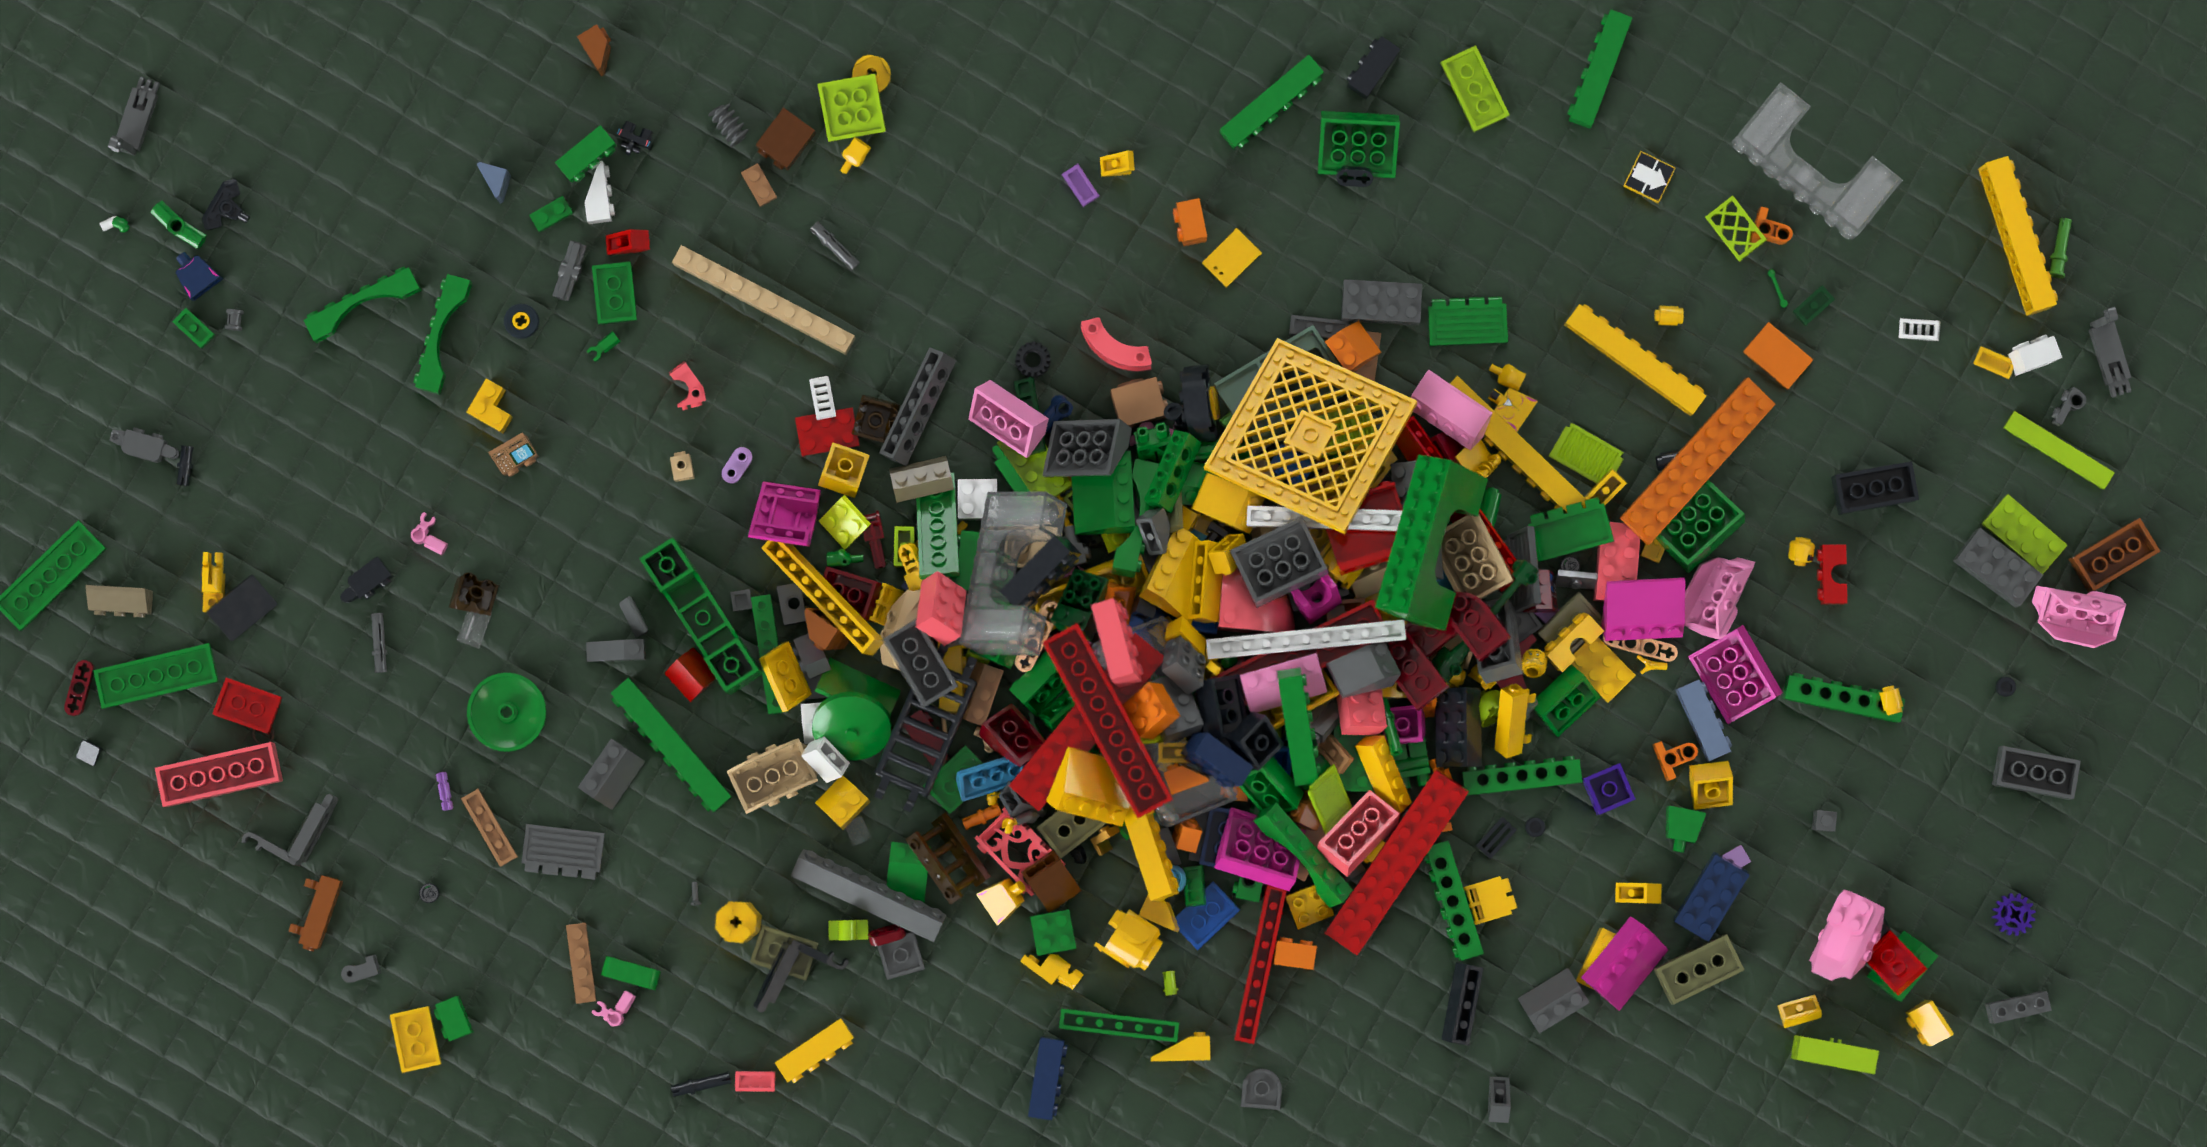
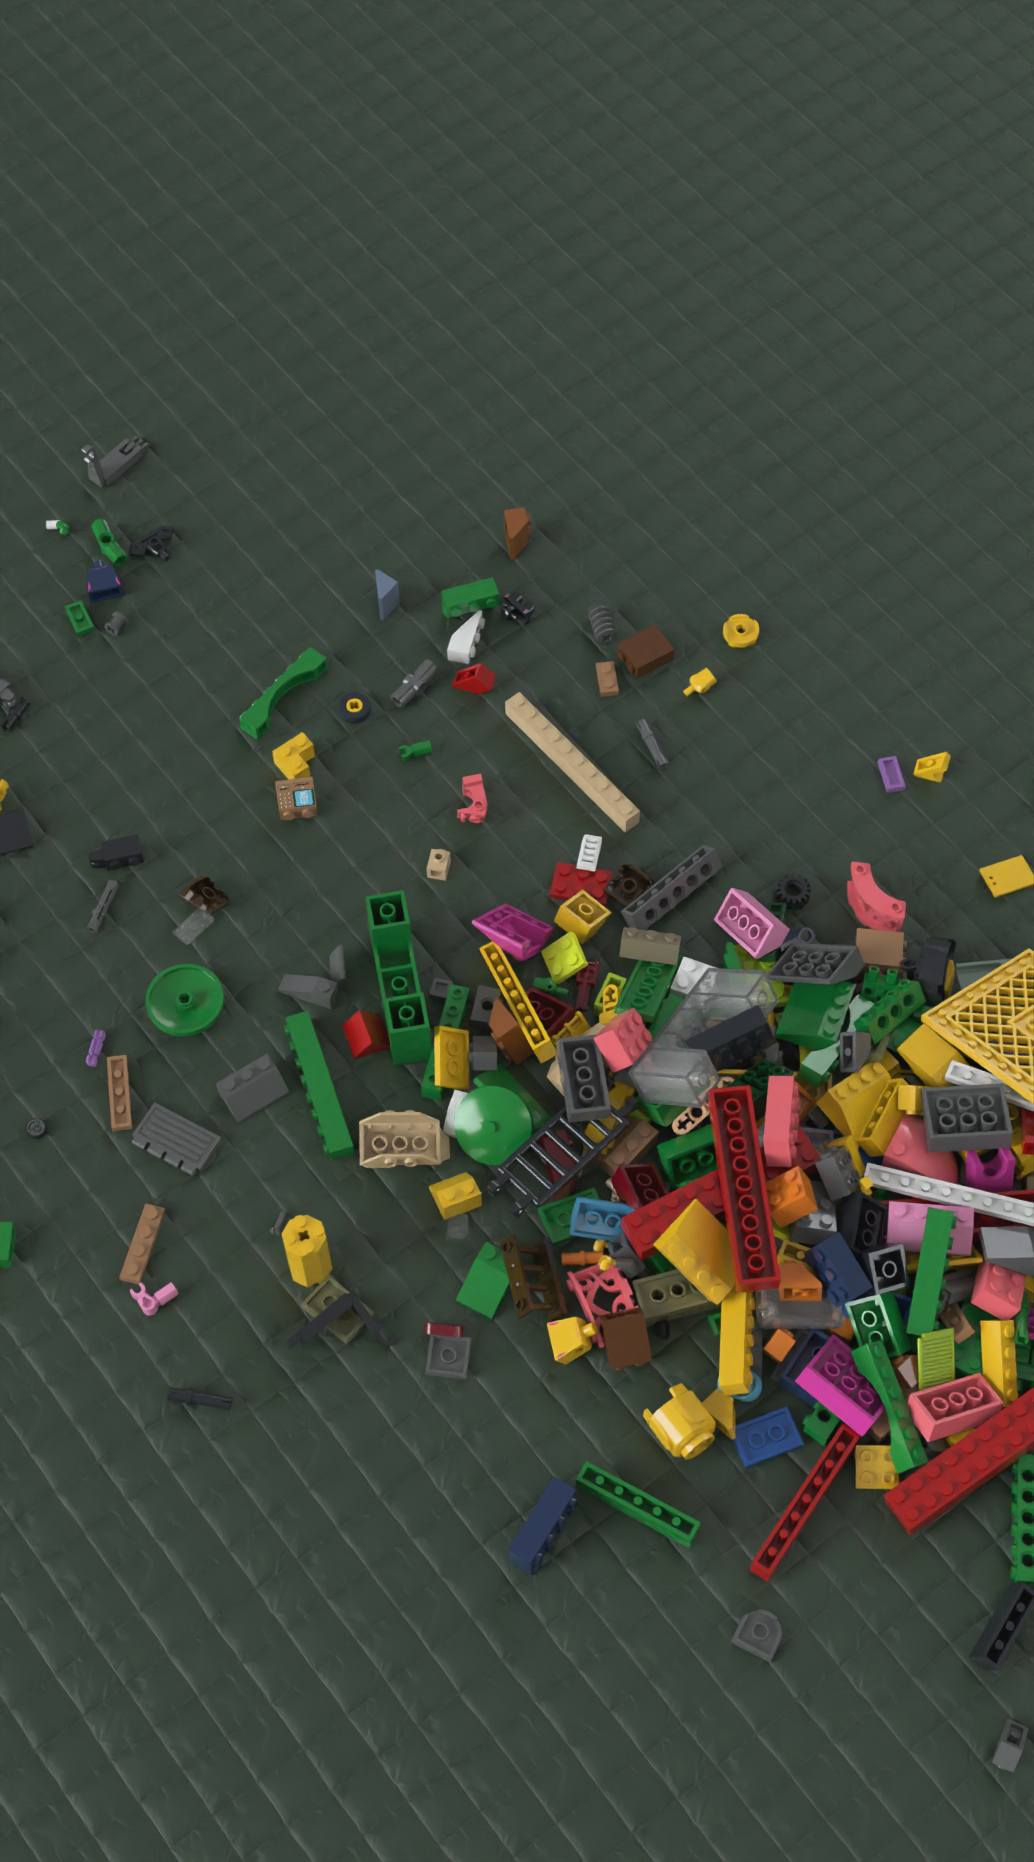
camera: 30 degrees right, 25 degrees down
green arch [303,267,422,343] -> none
bright pink bar [411,512,448,555] -> none
green plate [529,196,573,233] -> none
green plate [592,261,637,325] -> none
green beam [601,956,661,990] -> none
lavender plate [722,447,752,484] -> none
coral plate [735,1071,775,1092] -> none
yellow brick [775,1018,854,1083] -> none
dark grey brick [791,849,946,942] -> none
white brick [801,737,850,783] -> none
lime plate [817,73,886,142] -> none
lime tile [828,920,869,941] -> none
yellow plate [1020,954,1084,990] -> none
green brick [1030,910,1076,956] -> none
pearl gold bracket [1090,825,1120,856] -> none
yellow slope [1151,1032,1210,1061] -> none
lime pin [1162,971,1179,996] -> none
orange brick [1173,198,1207,247] -> none
green plate [1183,865,1206,907] -> none
orange brick [1272,937,1317,970] -> none

